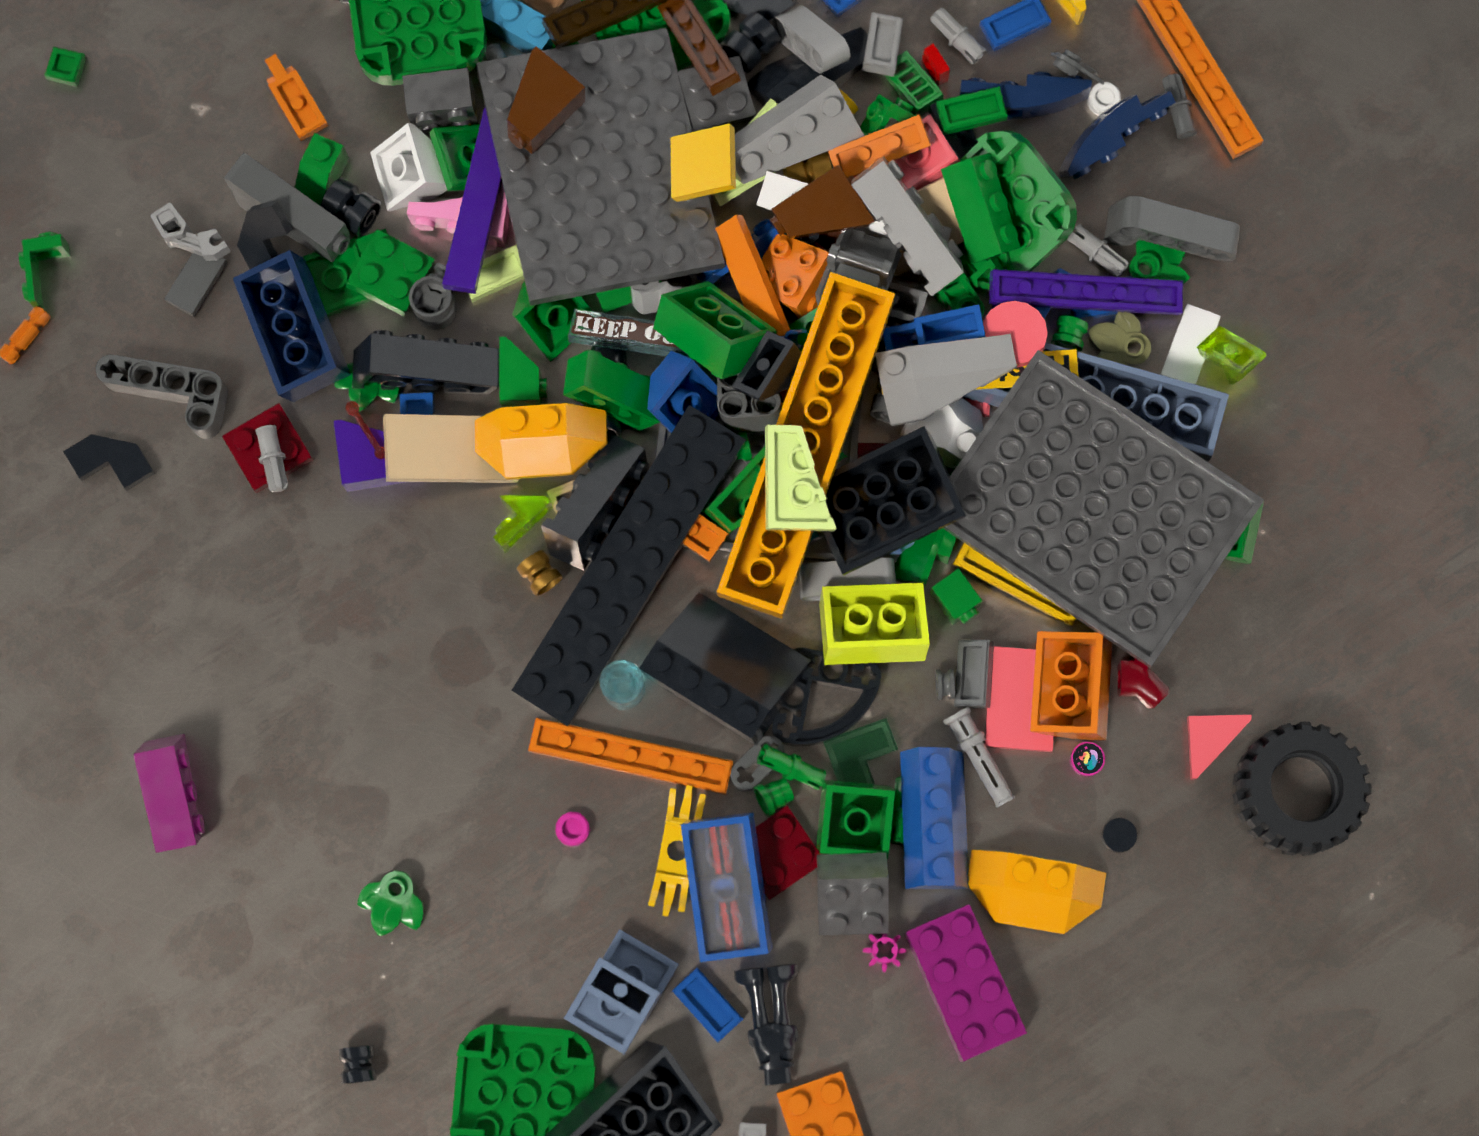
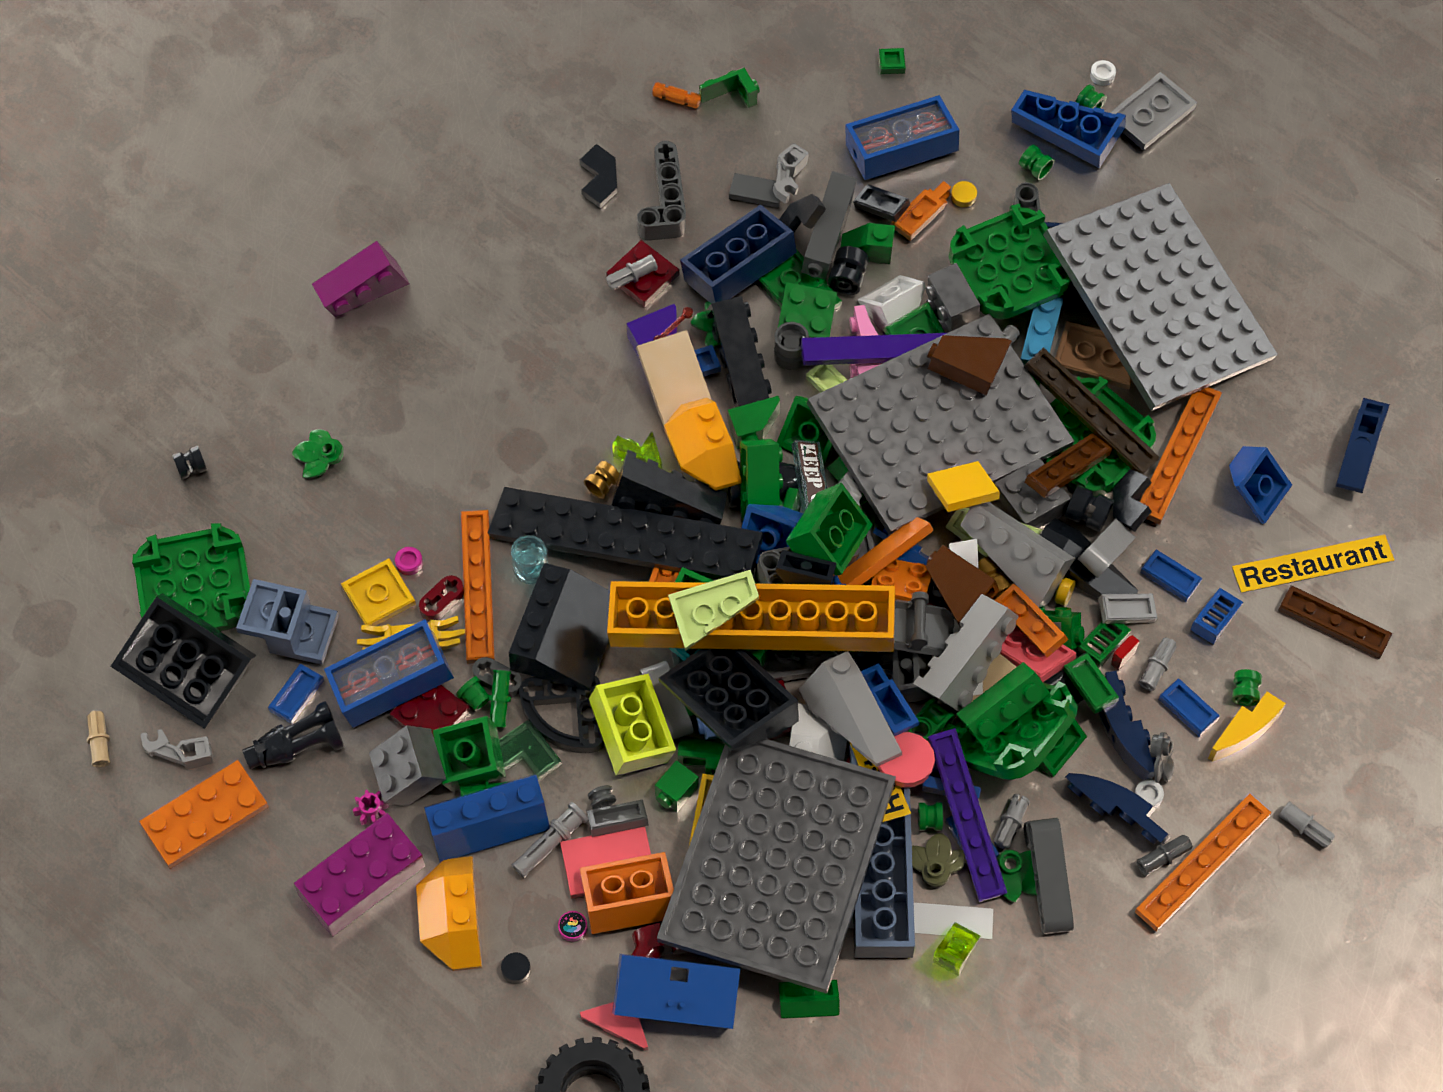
camera: 70 degrees right, 15 degrees down
none -> yellow tile [341,558,416,626]
none -> dark red beam [419,575,464,621]
none -> blue brick [612,954,740,1029]
none -> green tile [783,488,802,512]
none -> blue brick [845,95,960,180]
none -> black tile [853,184,910,222]
none -> yellow tile [951,181,977,207]

